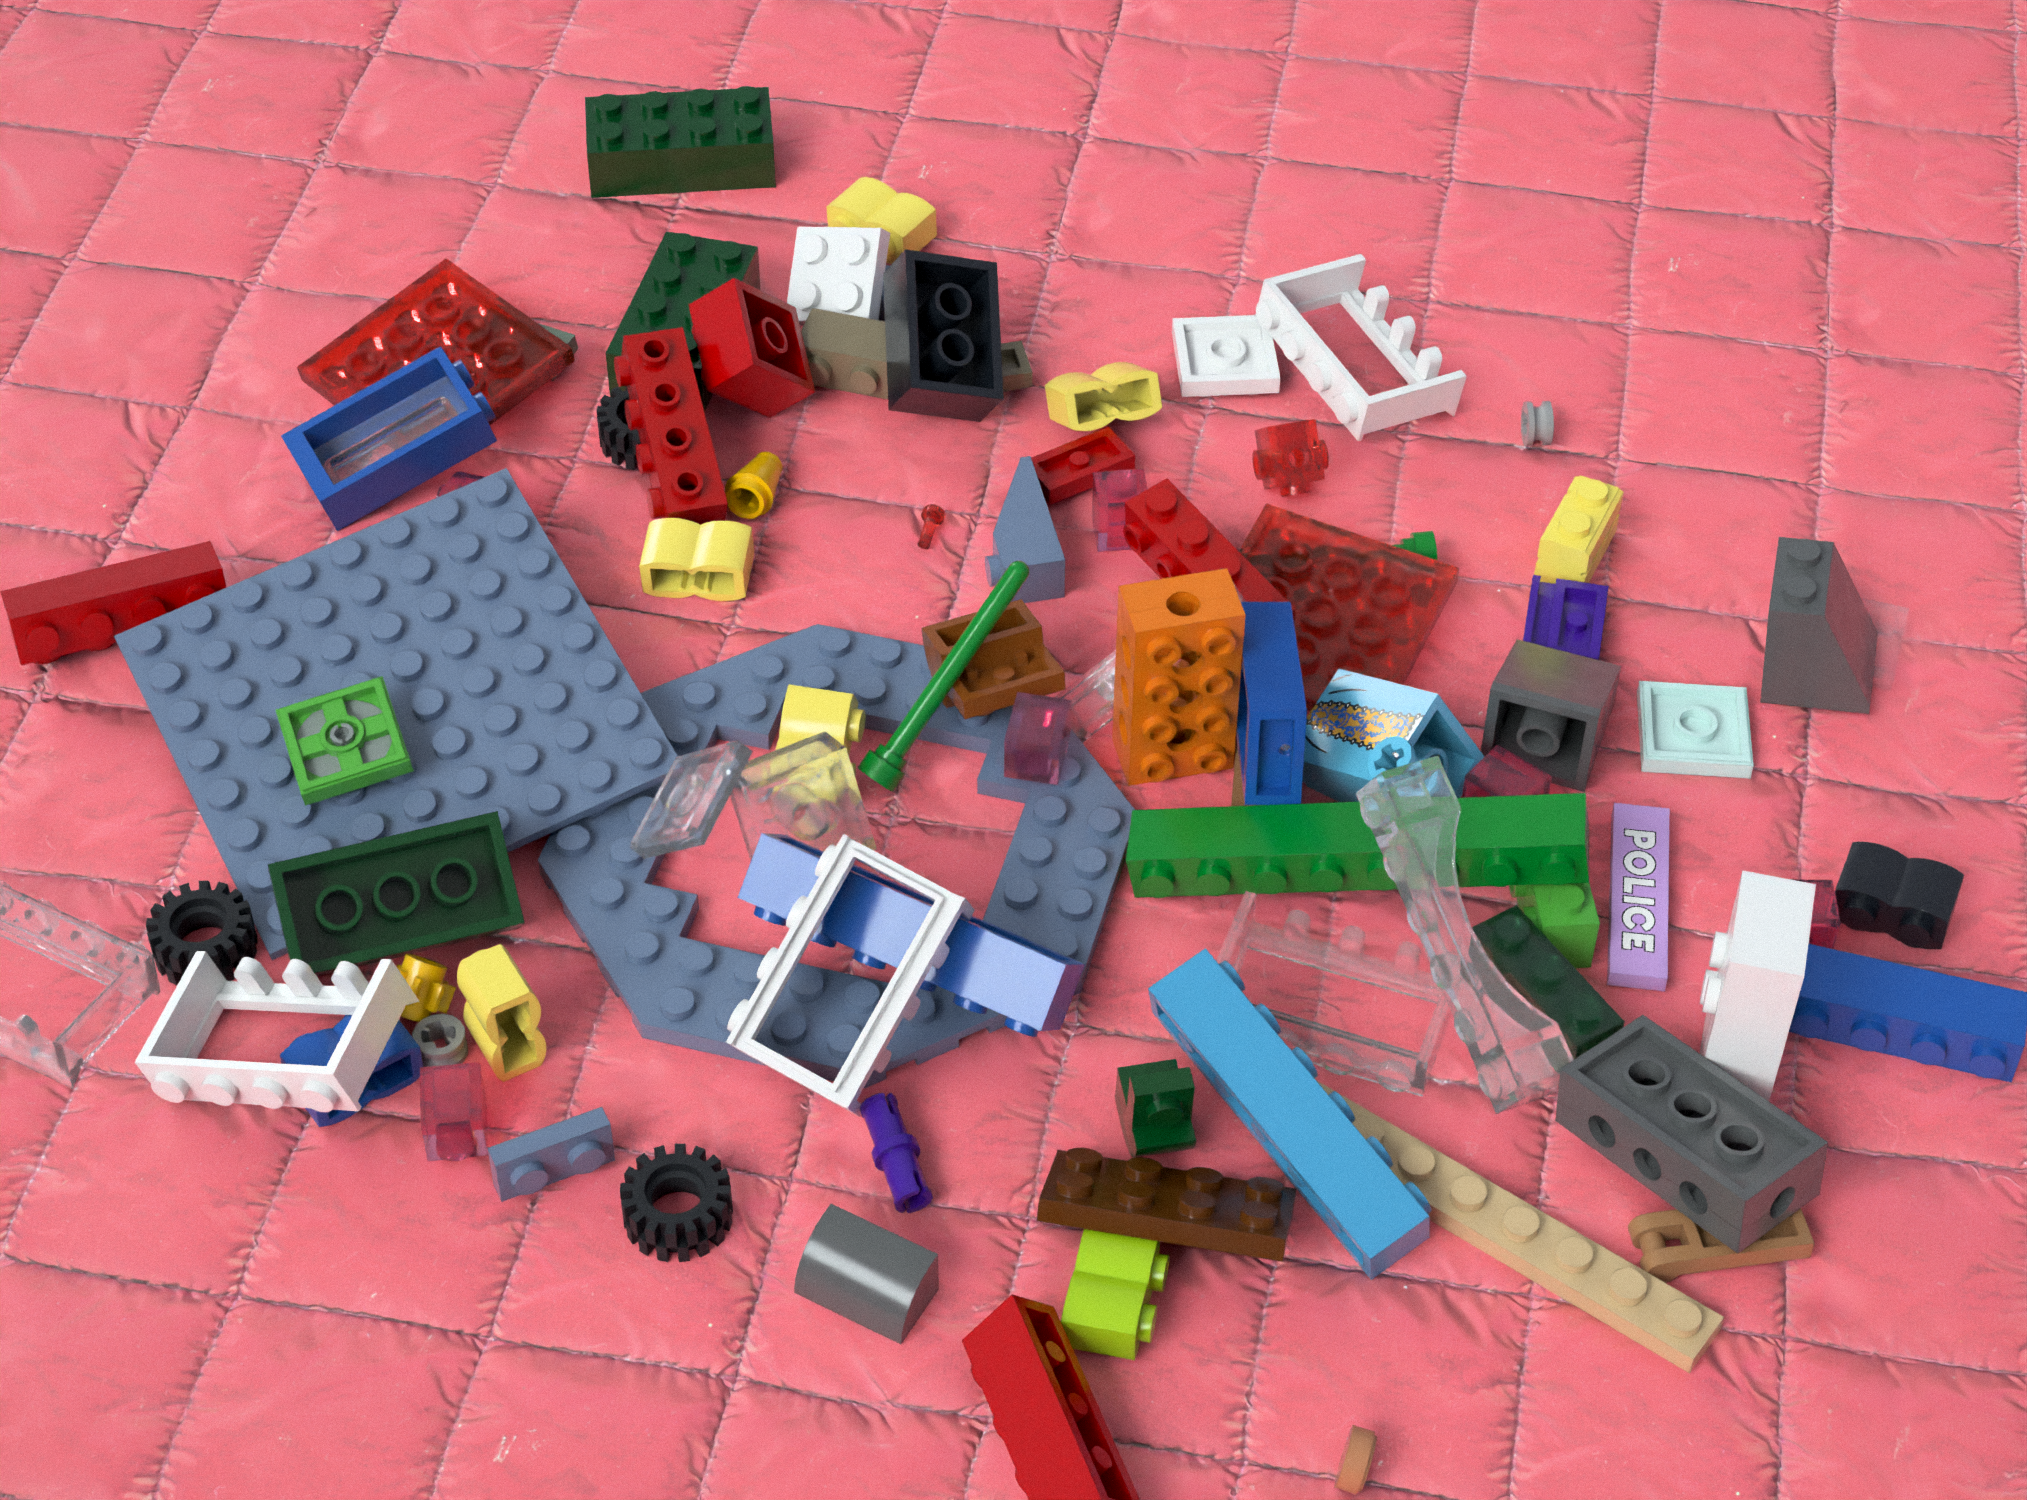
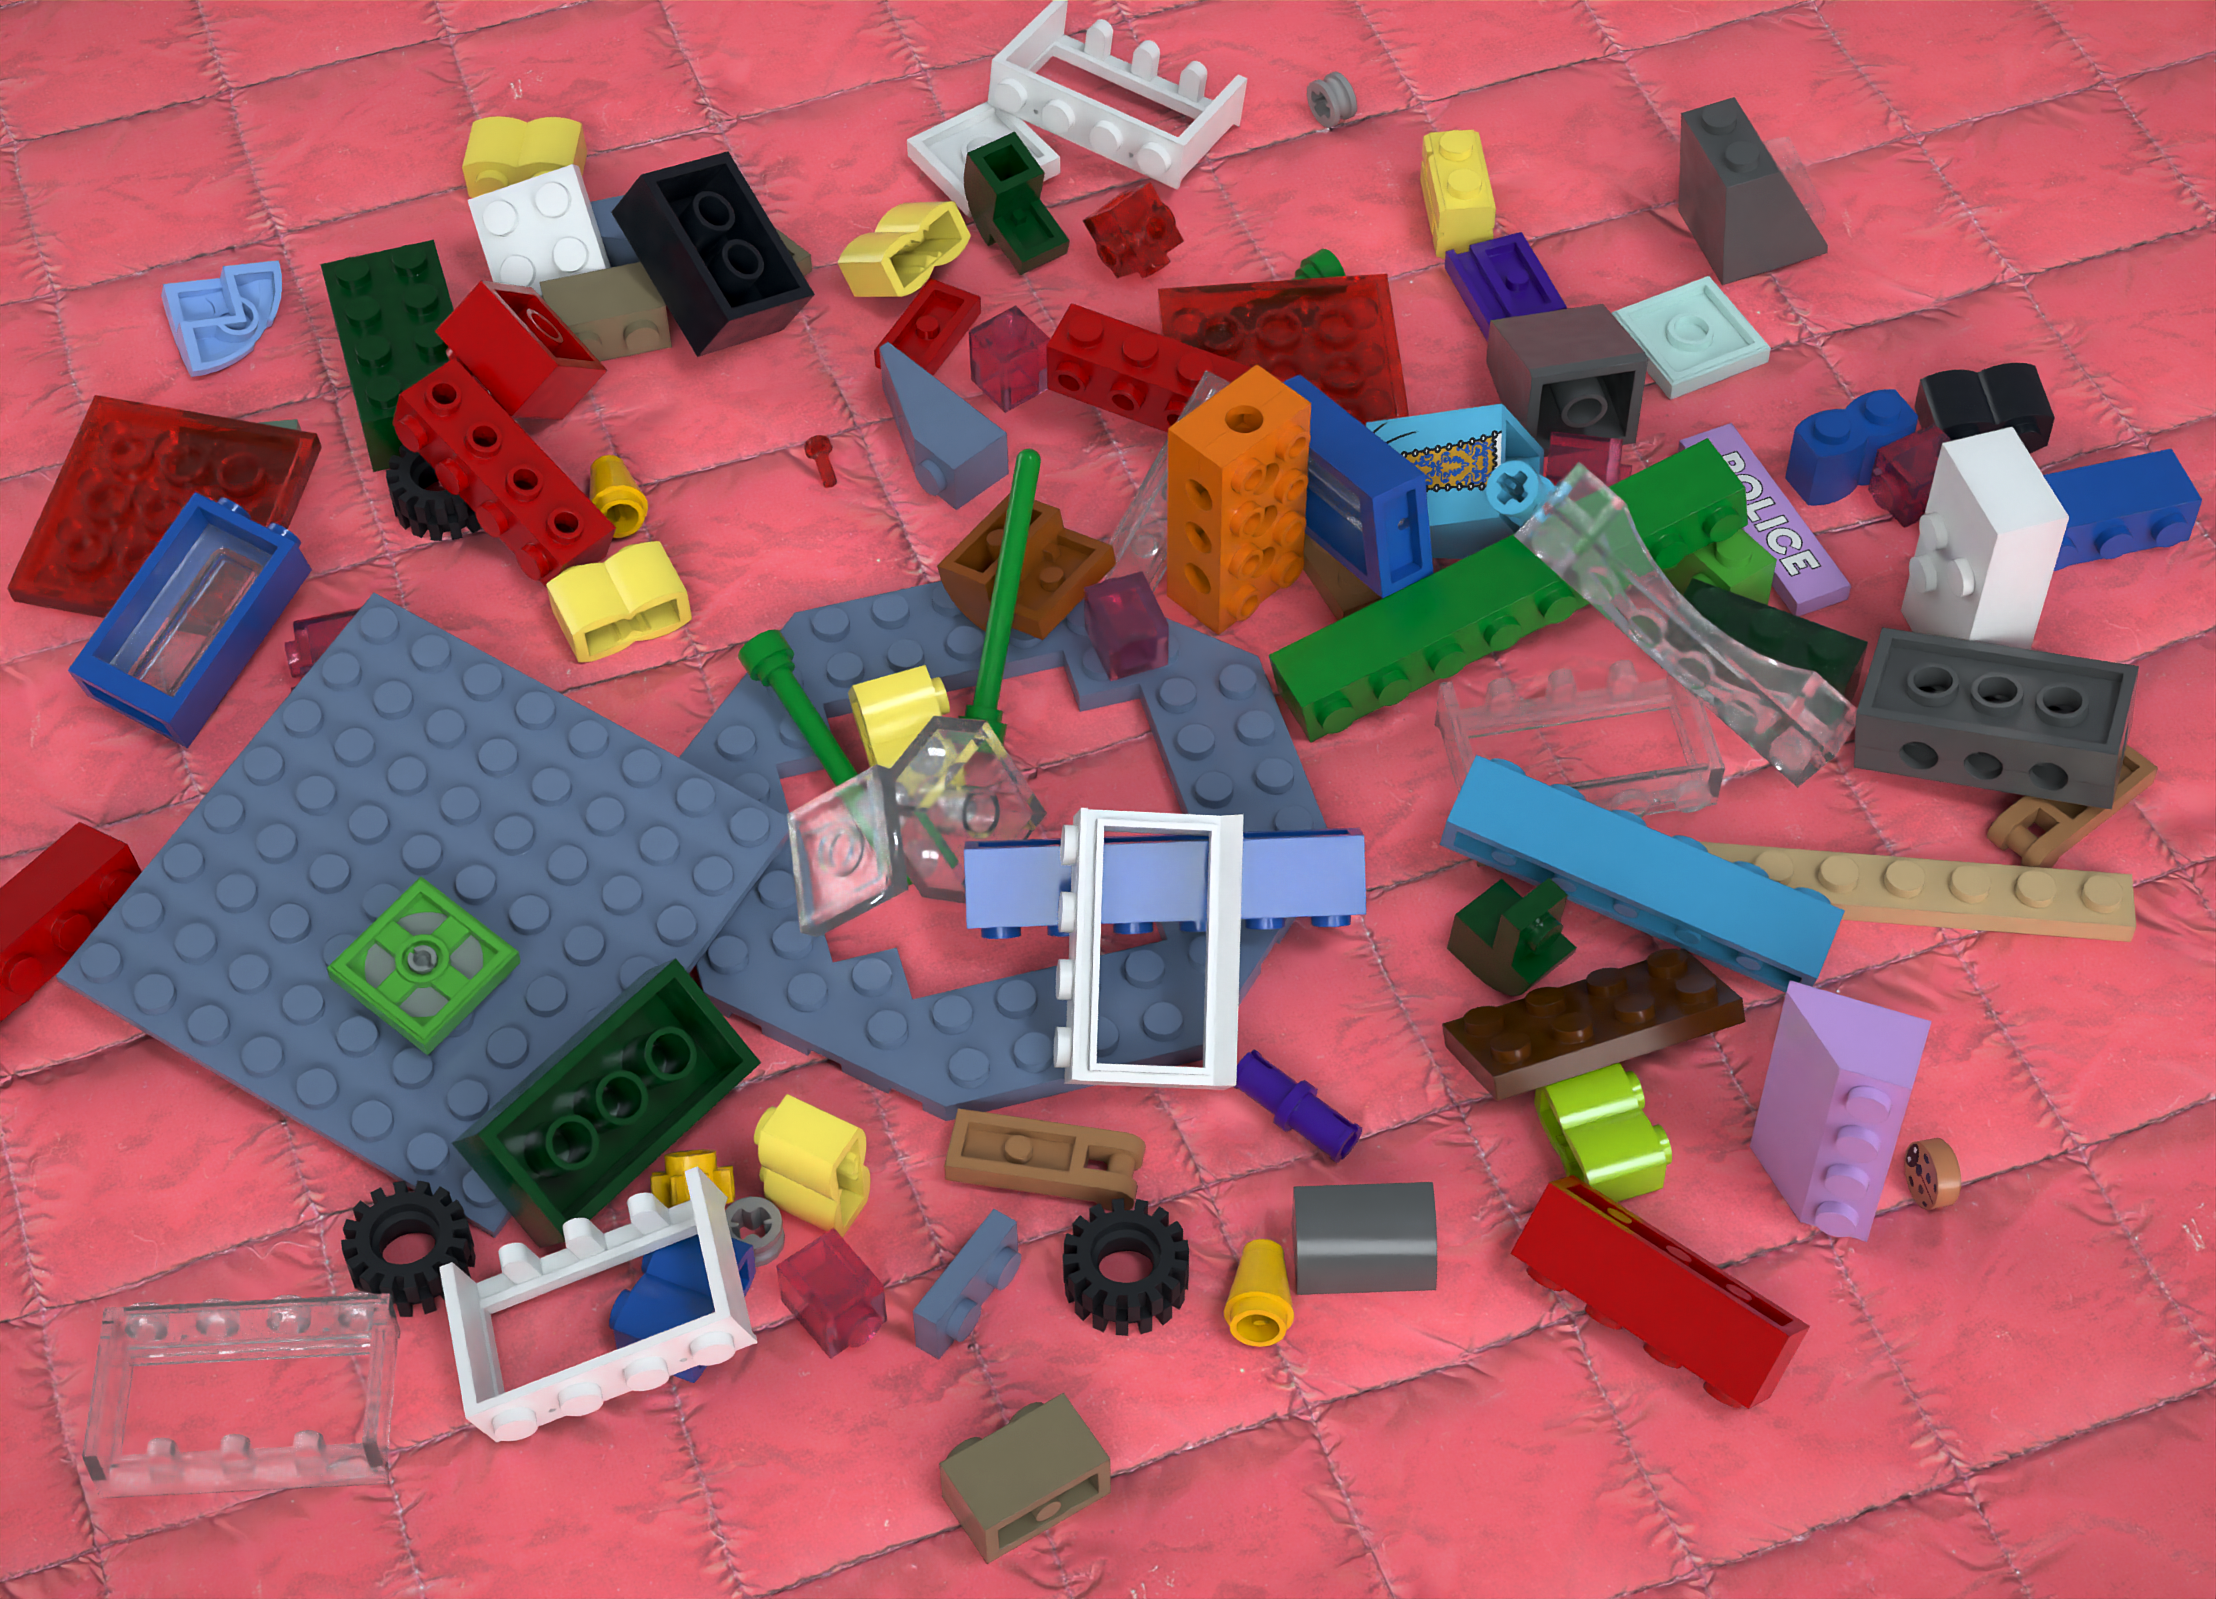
camera: 30 degrees left, 5 degrees up
dark green brick [585,86,776,198] -> none
none -> light blue brick [161,260,282,377]
none -> green piece [738,630,920,886]
none -> dark tan brick [939,1393,1111,1564]
none -> medium nougat plate [944,1108,1146,1211]
none -> dark green brick [963,131,1070,275]
none -> yellow cone [1224,1239,1294,1347]
none -> lavender slope [1750,980,1932,1242]
none -> blue brick [1785,389,1919,506]

